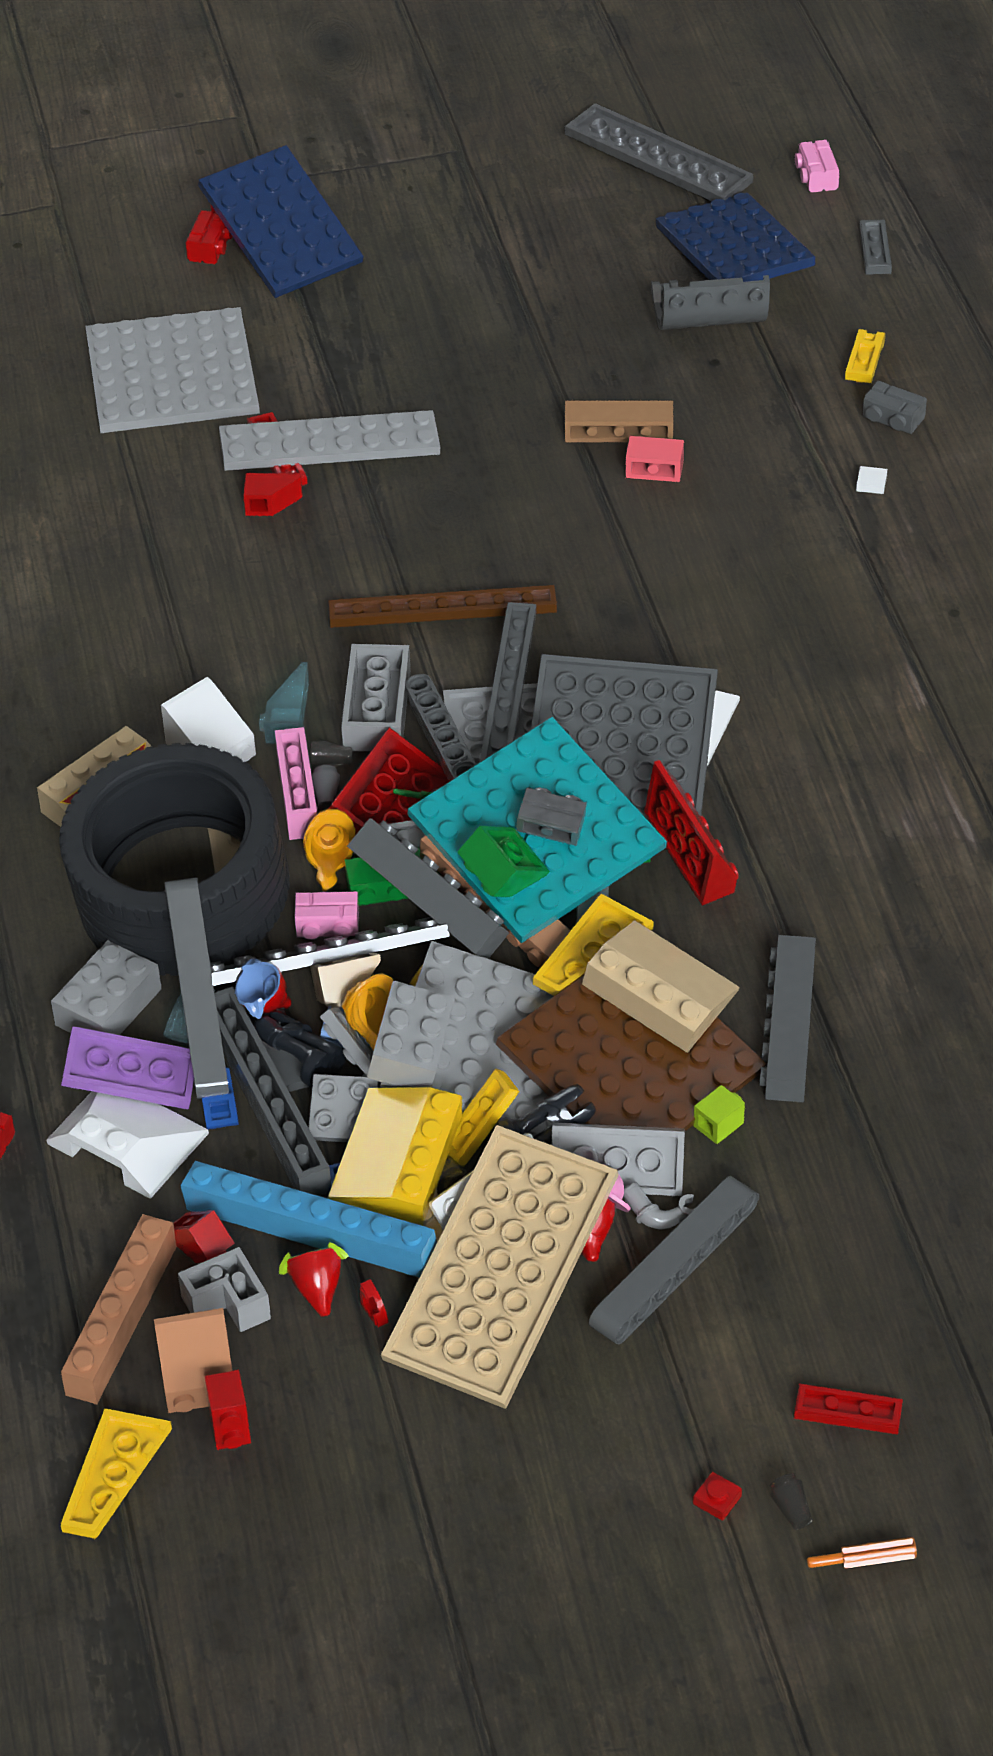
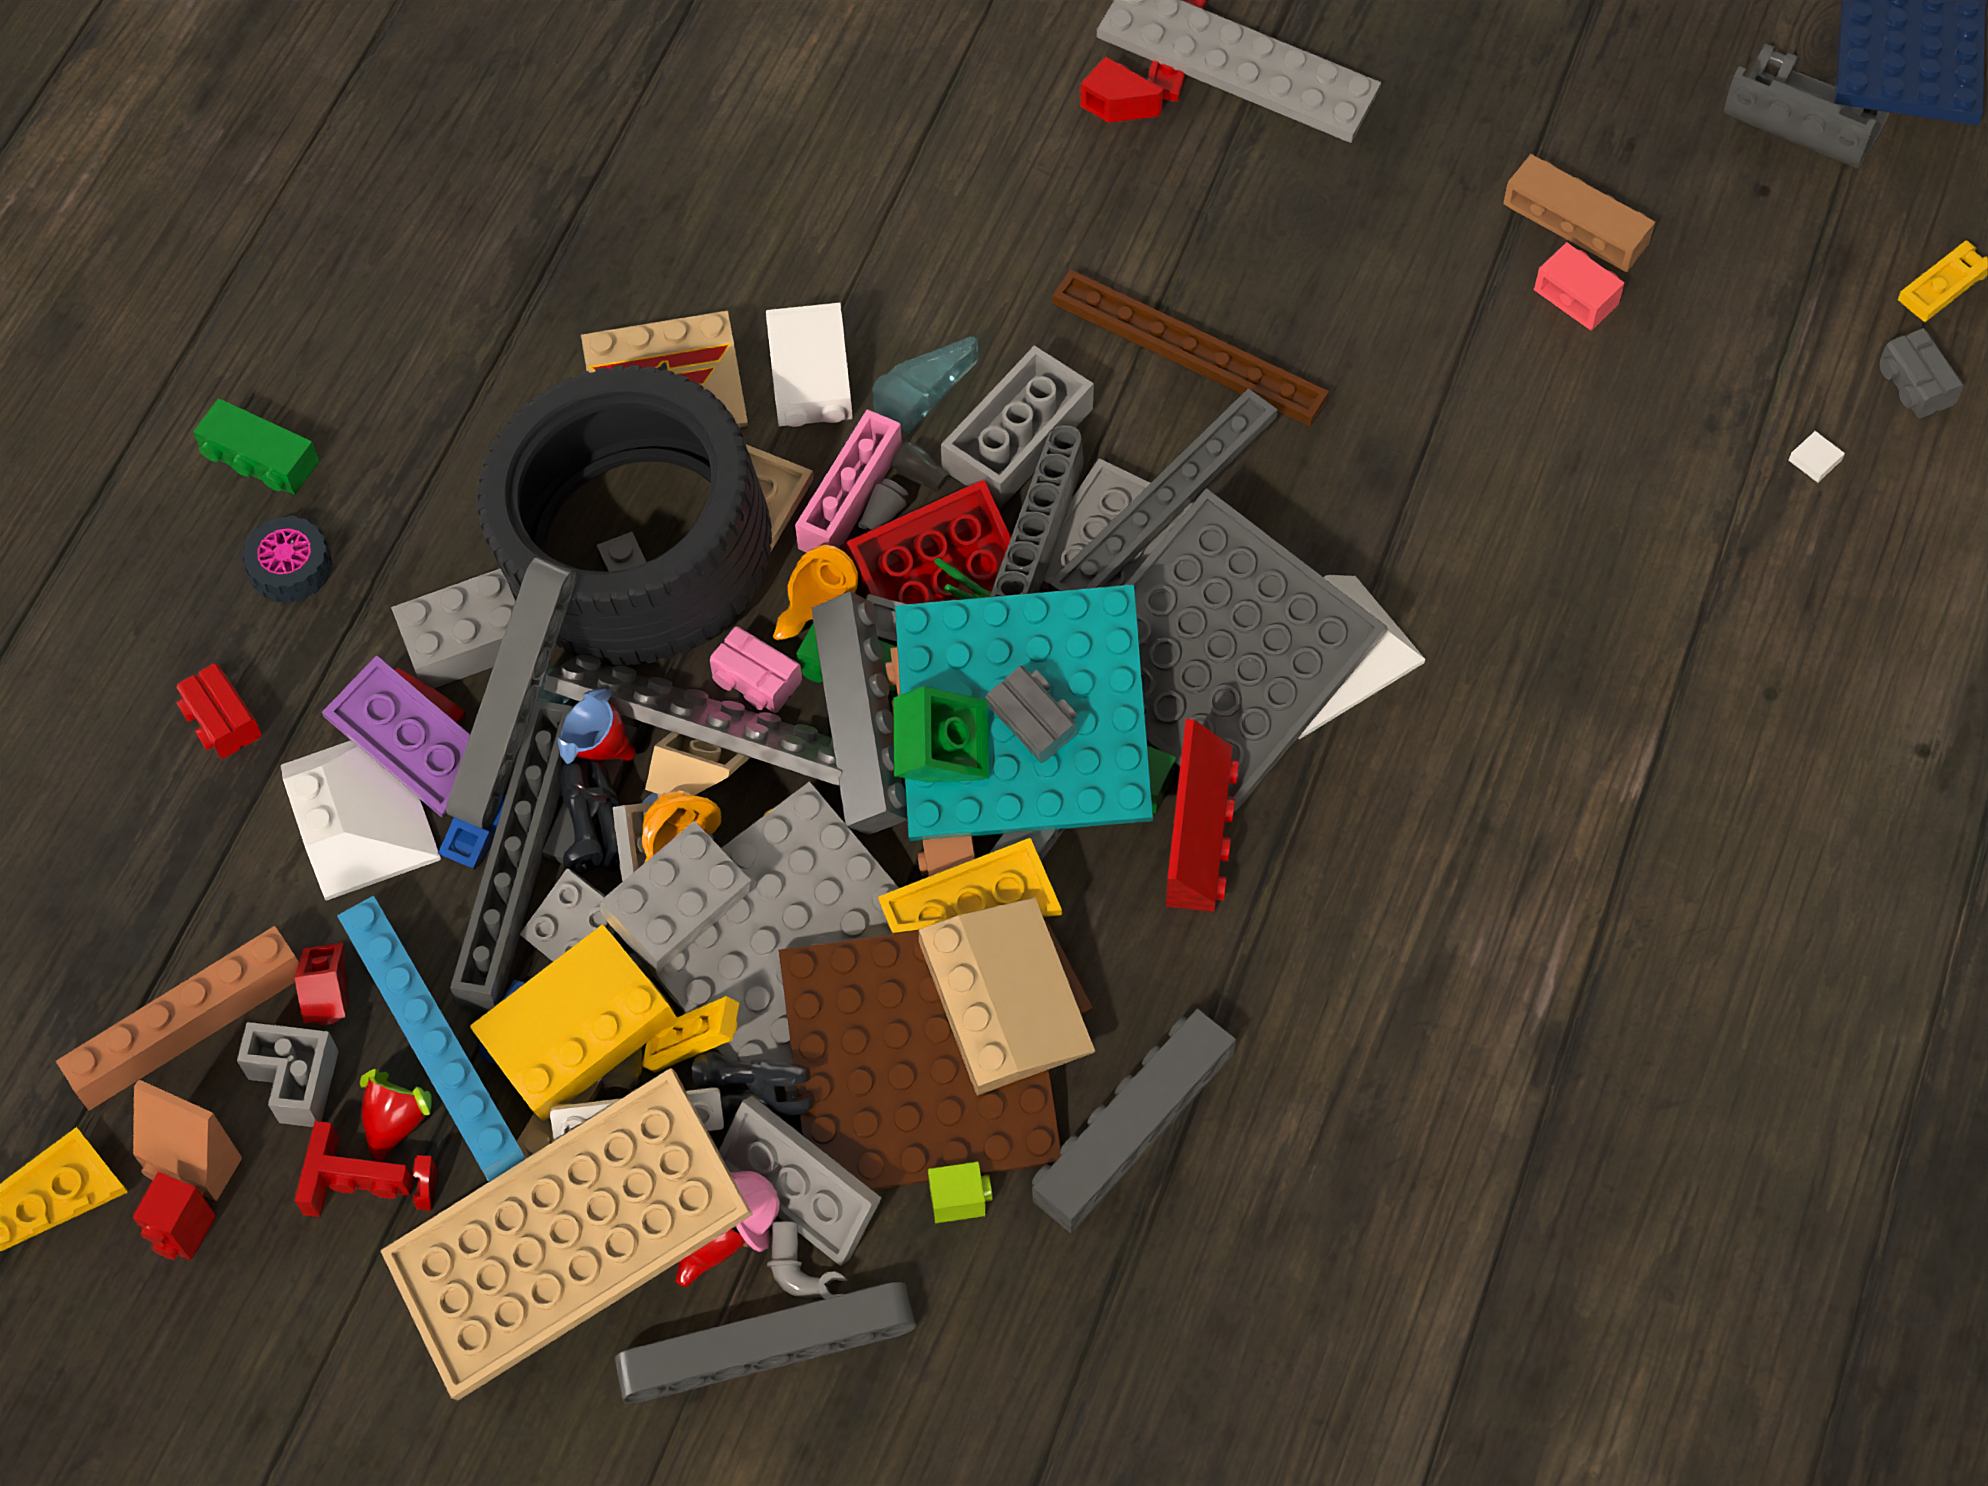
camera: 35 degrees right, 15 degrees up
none -> red bracket [294,1121,414,1217]

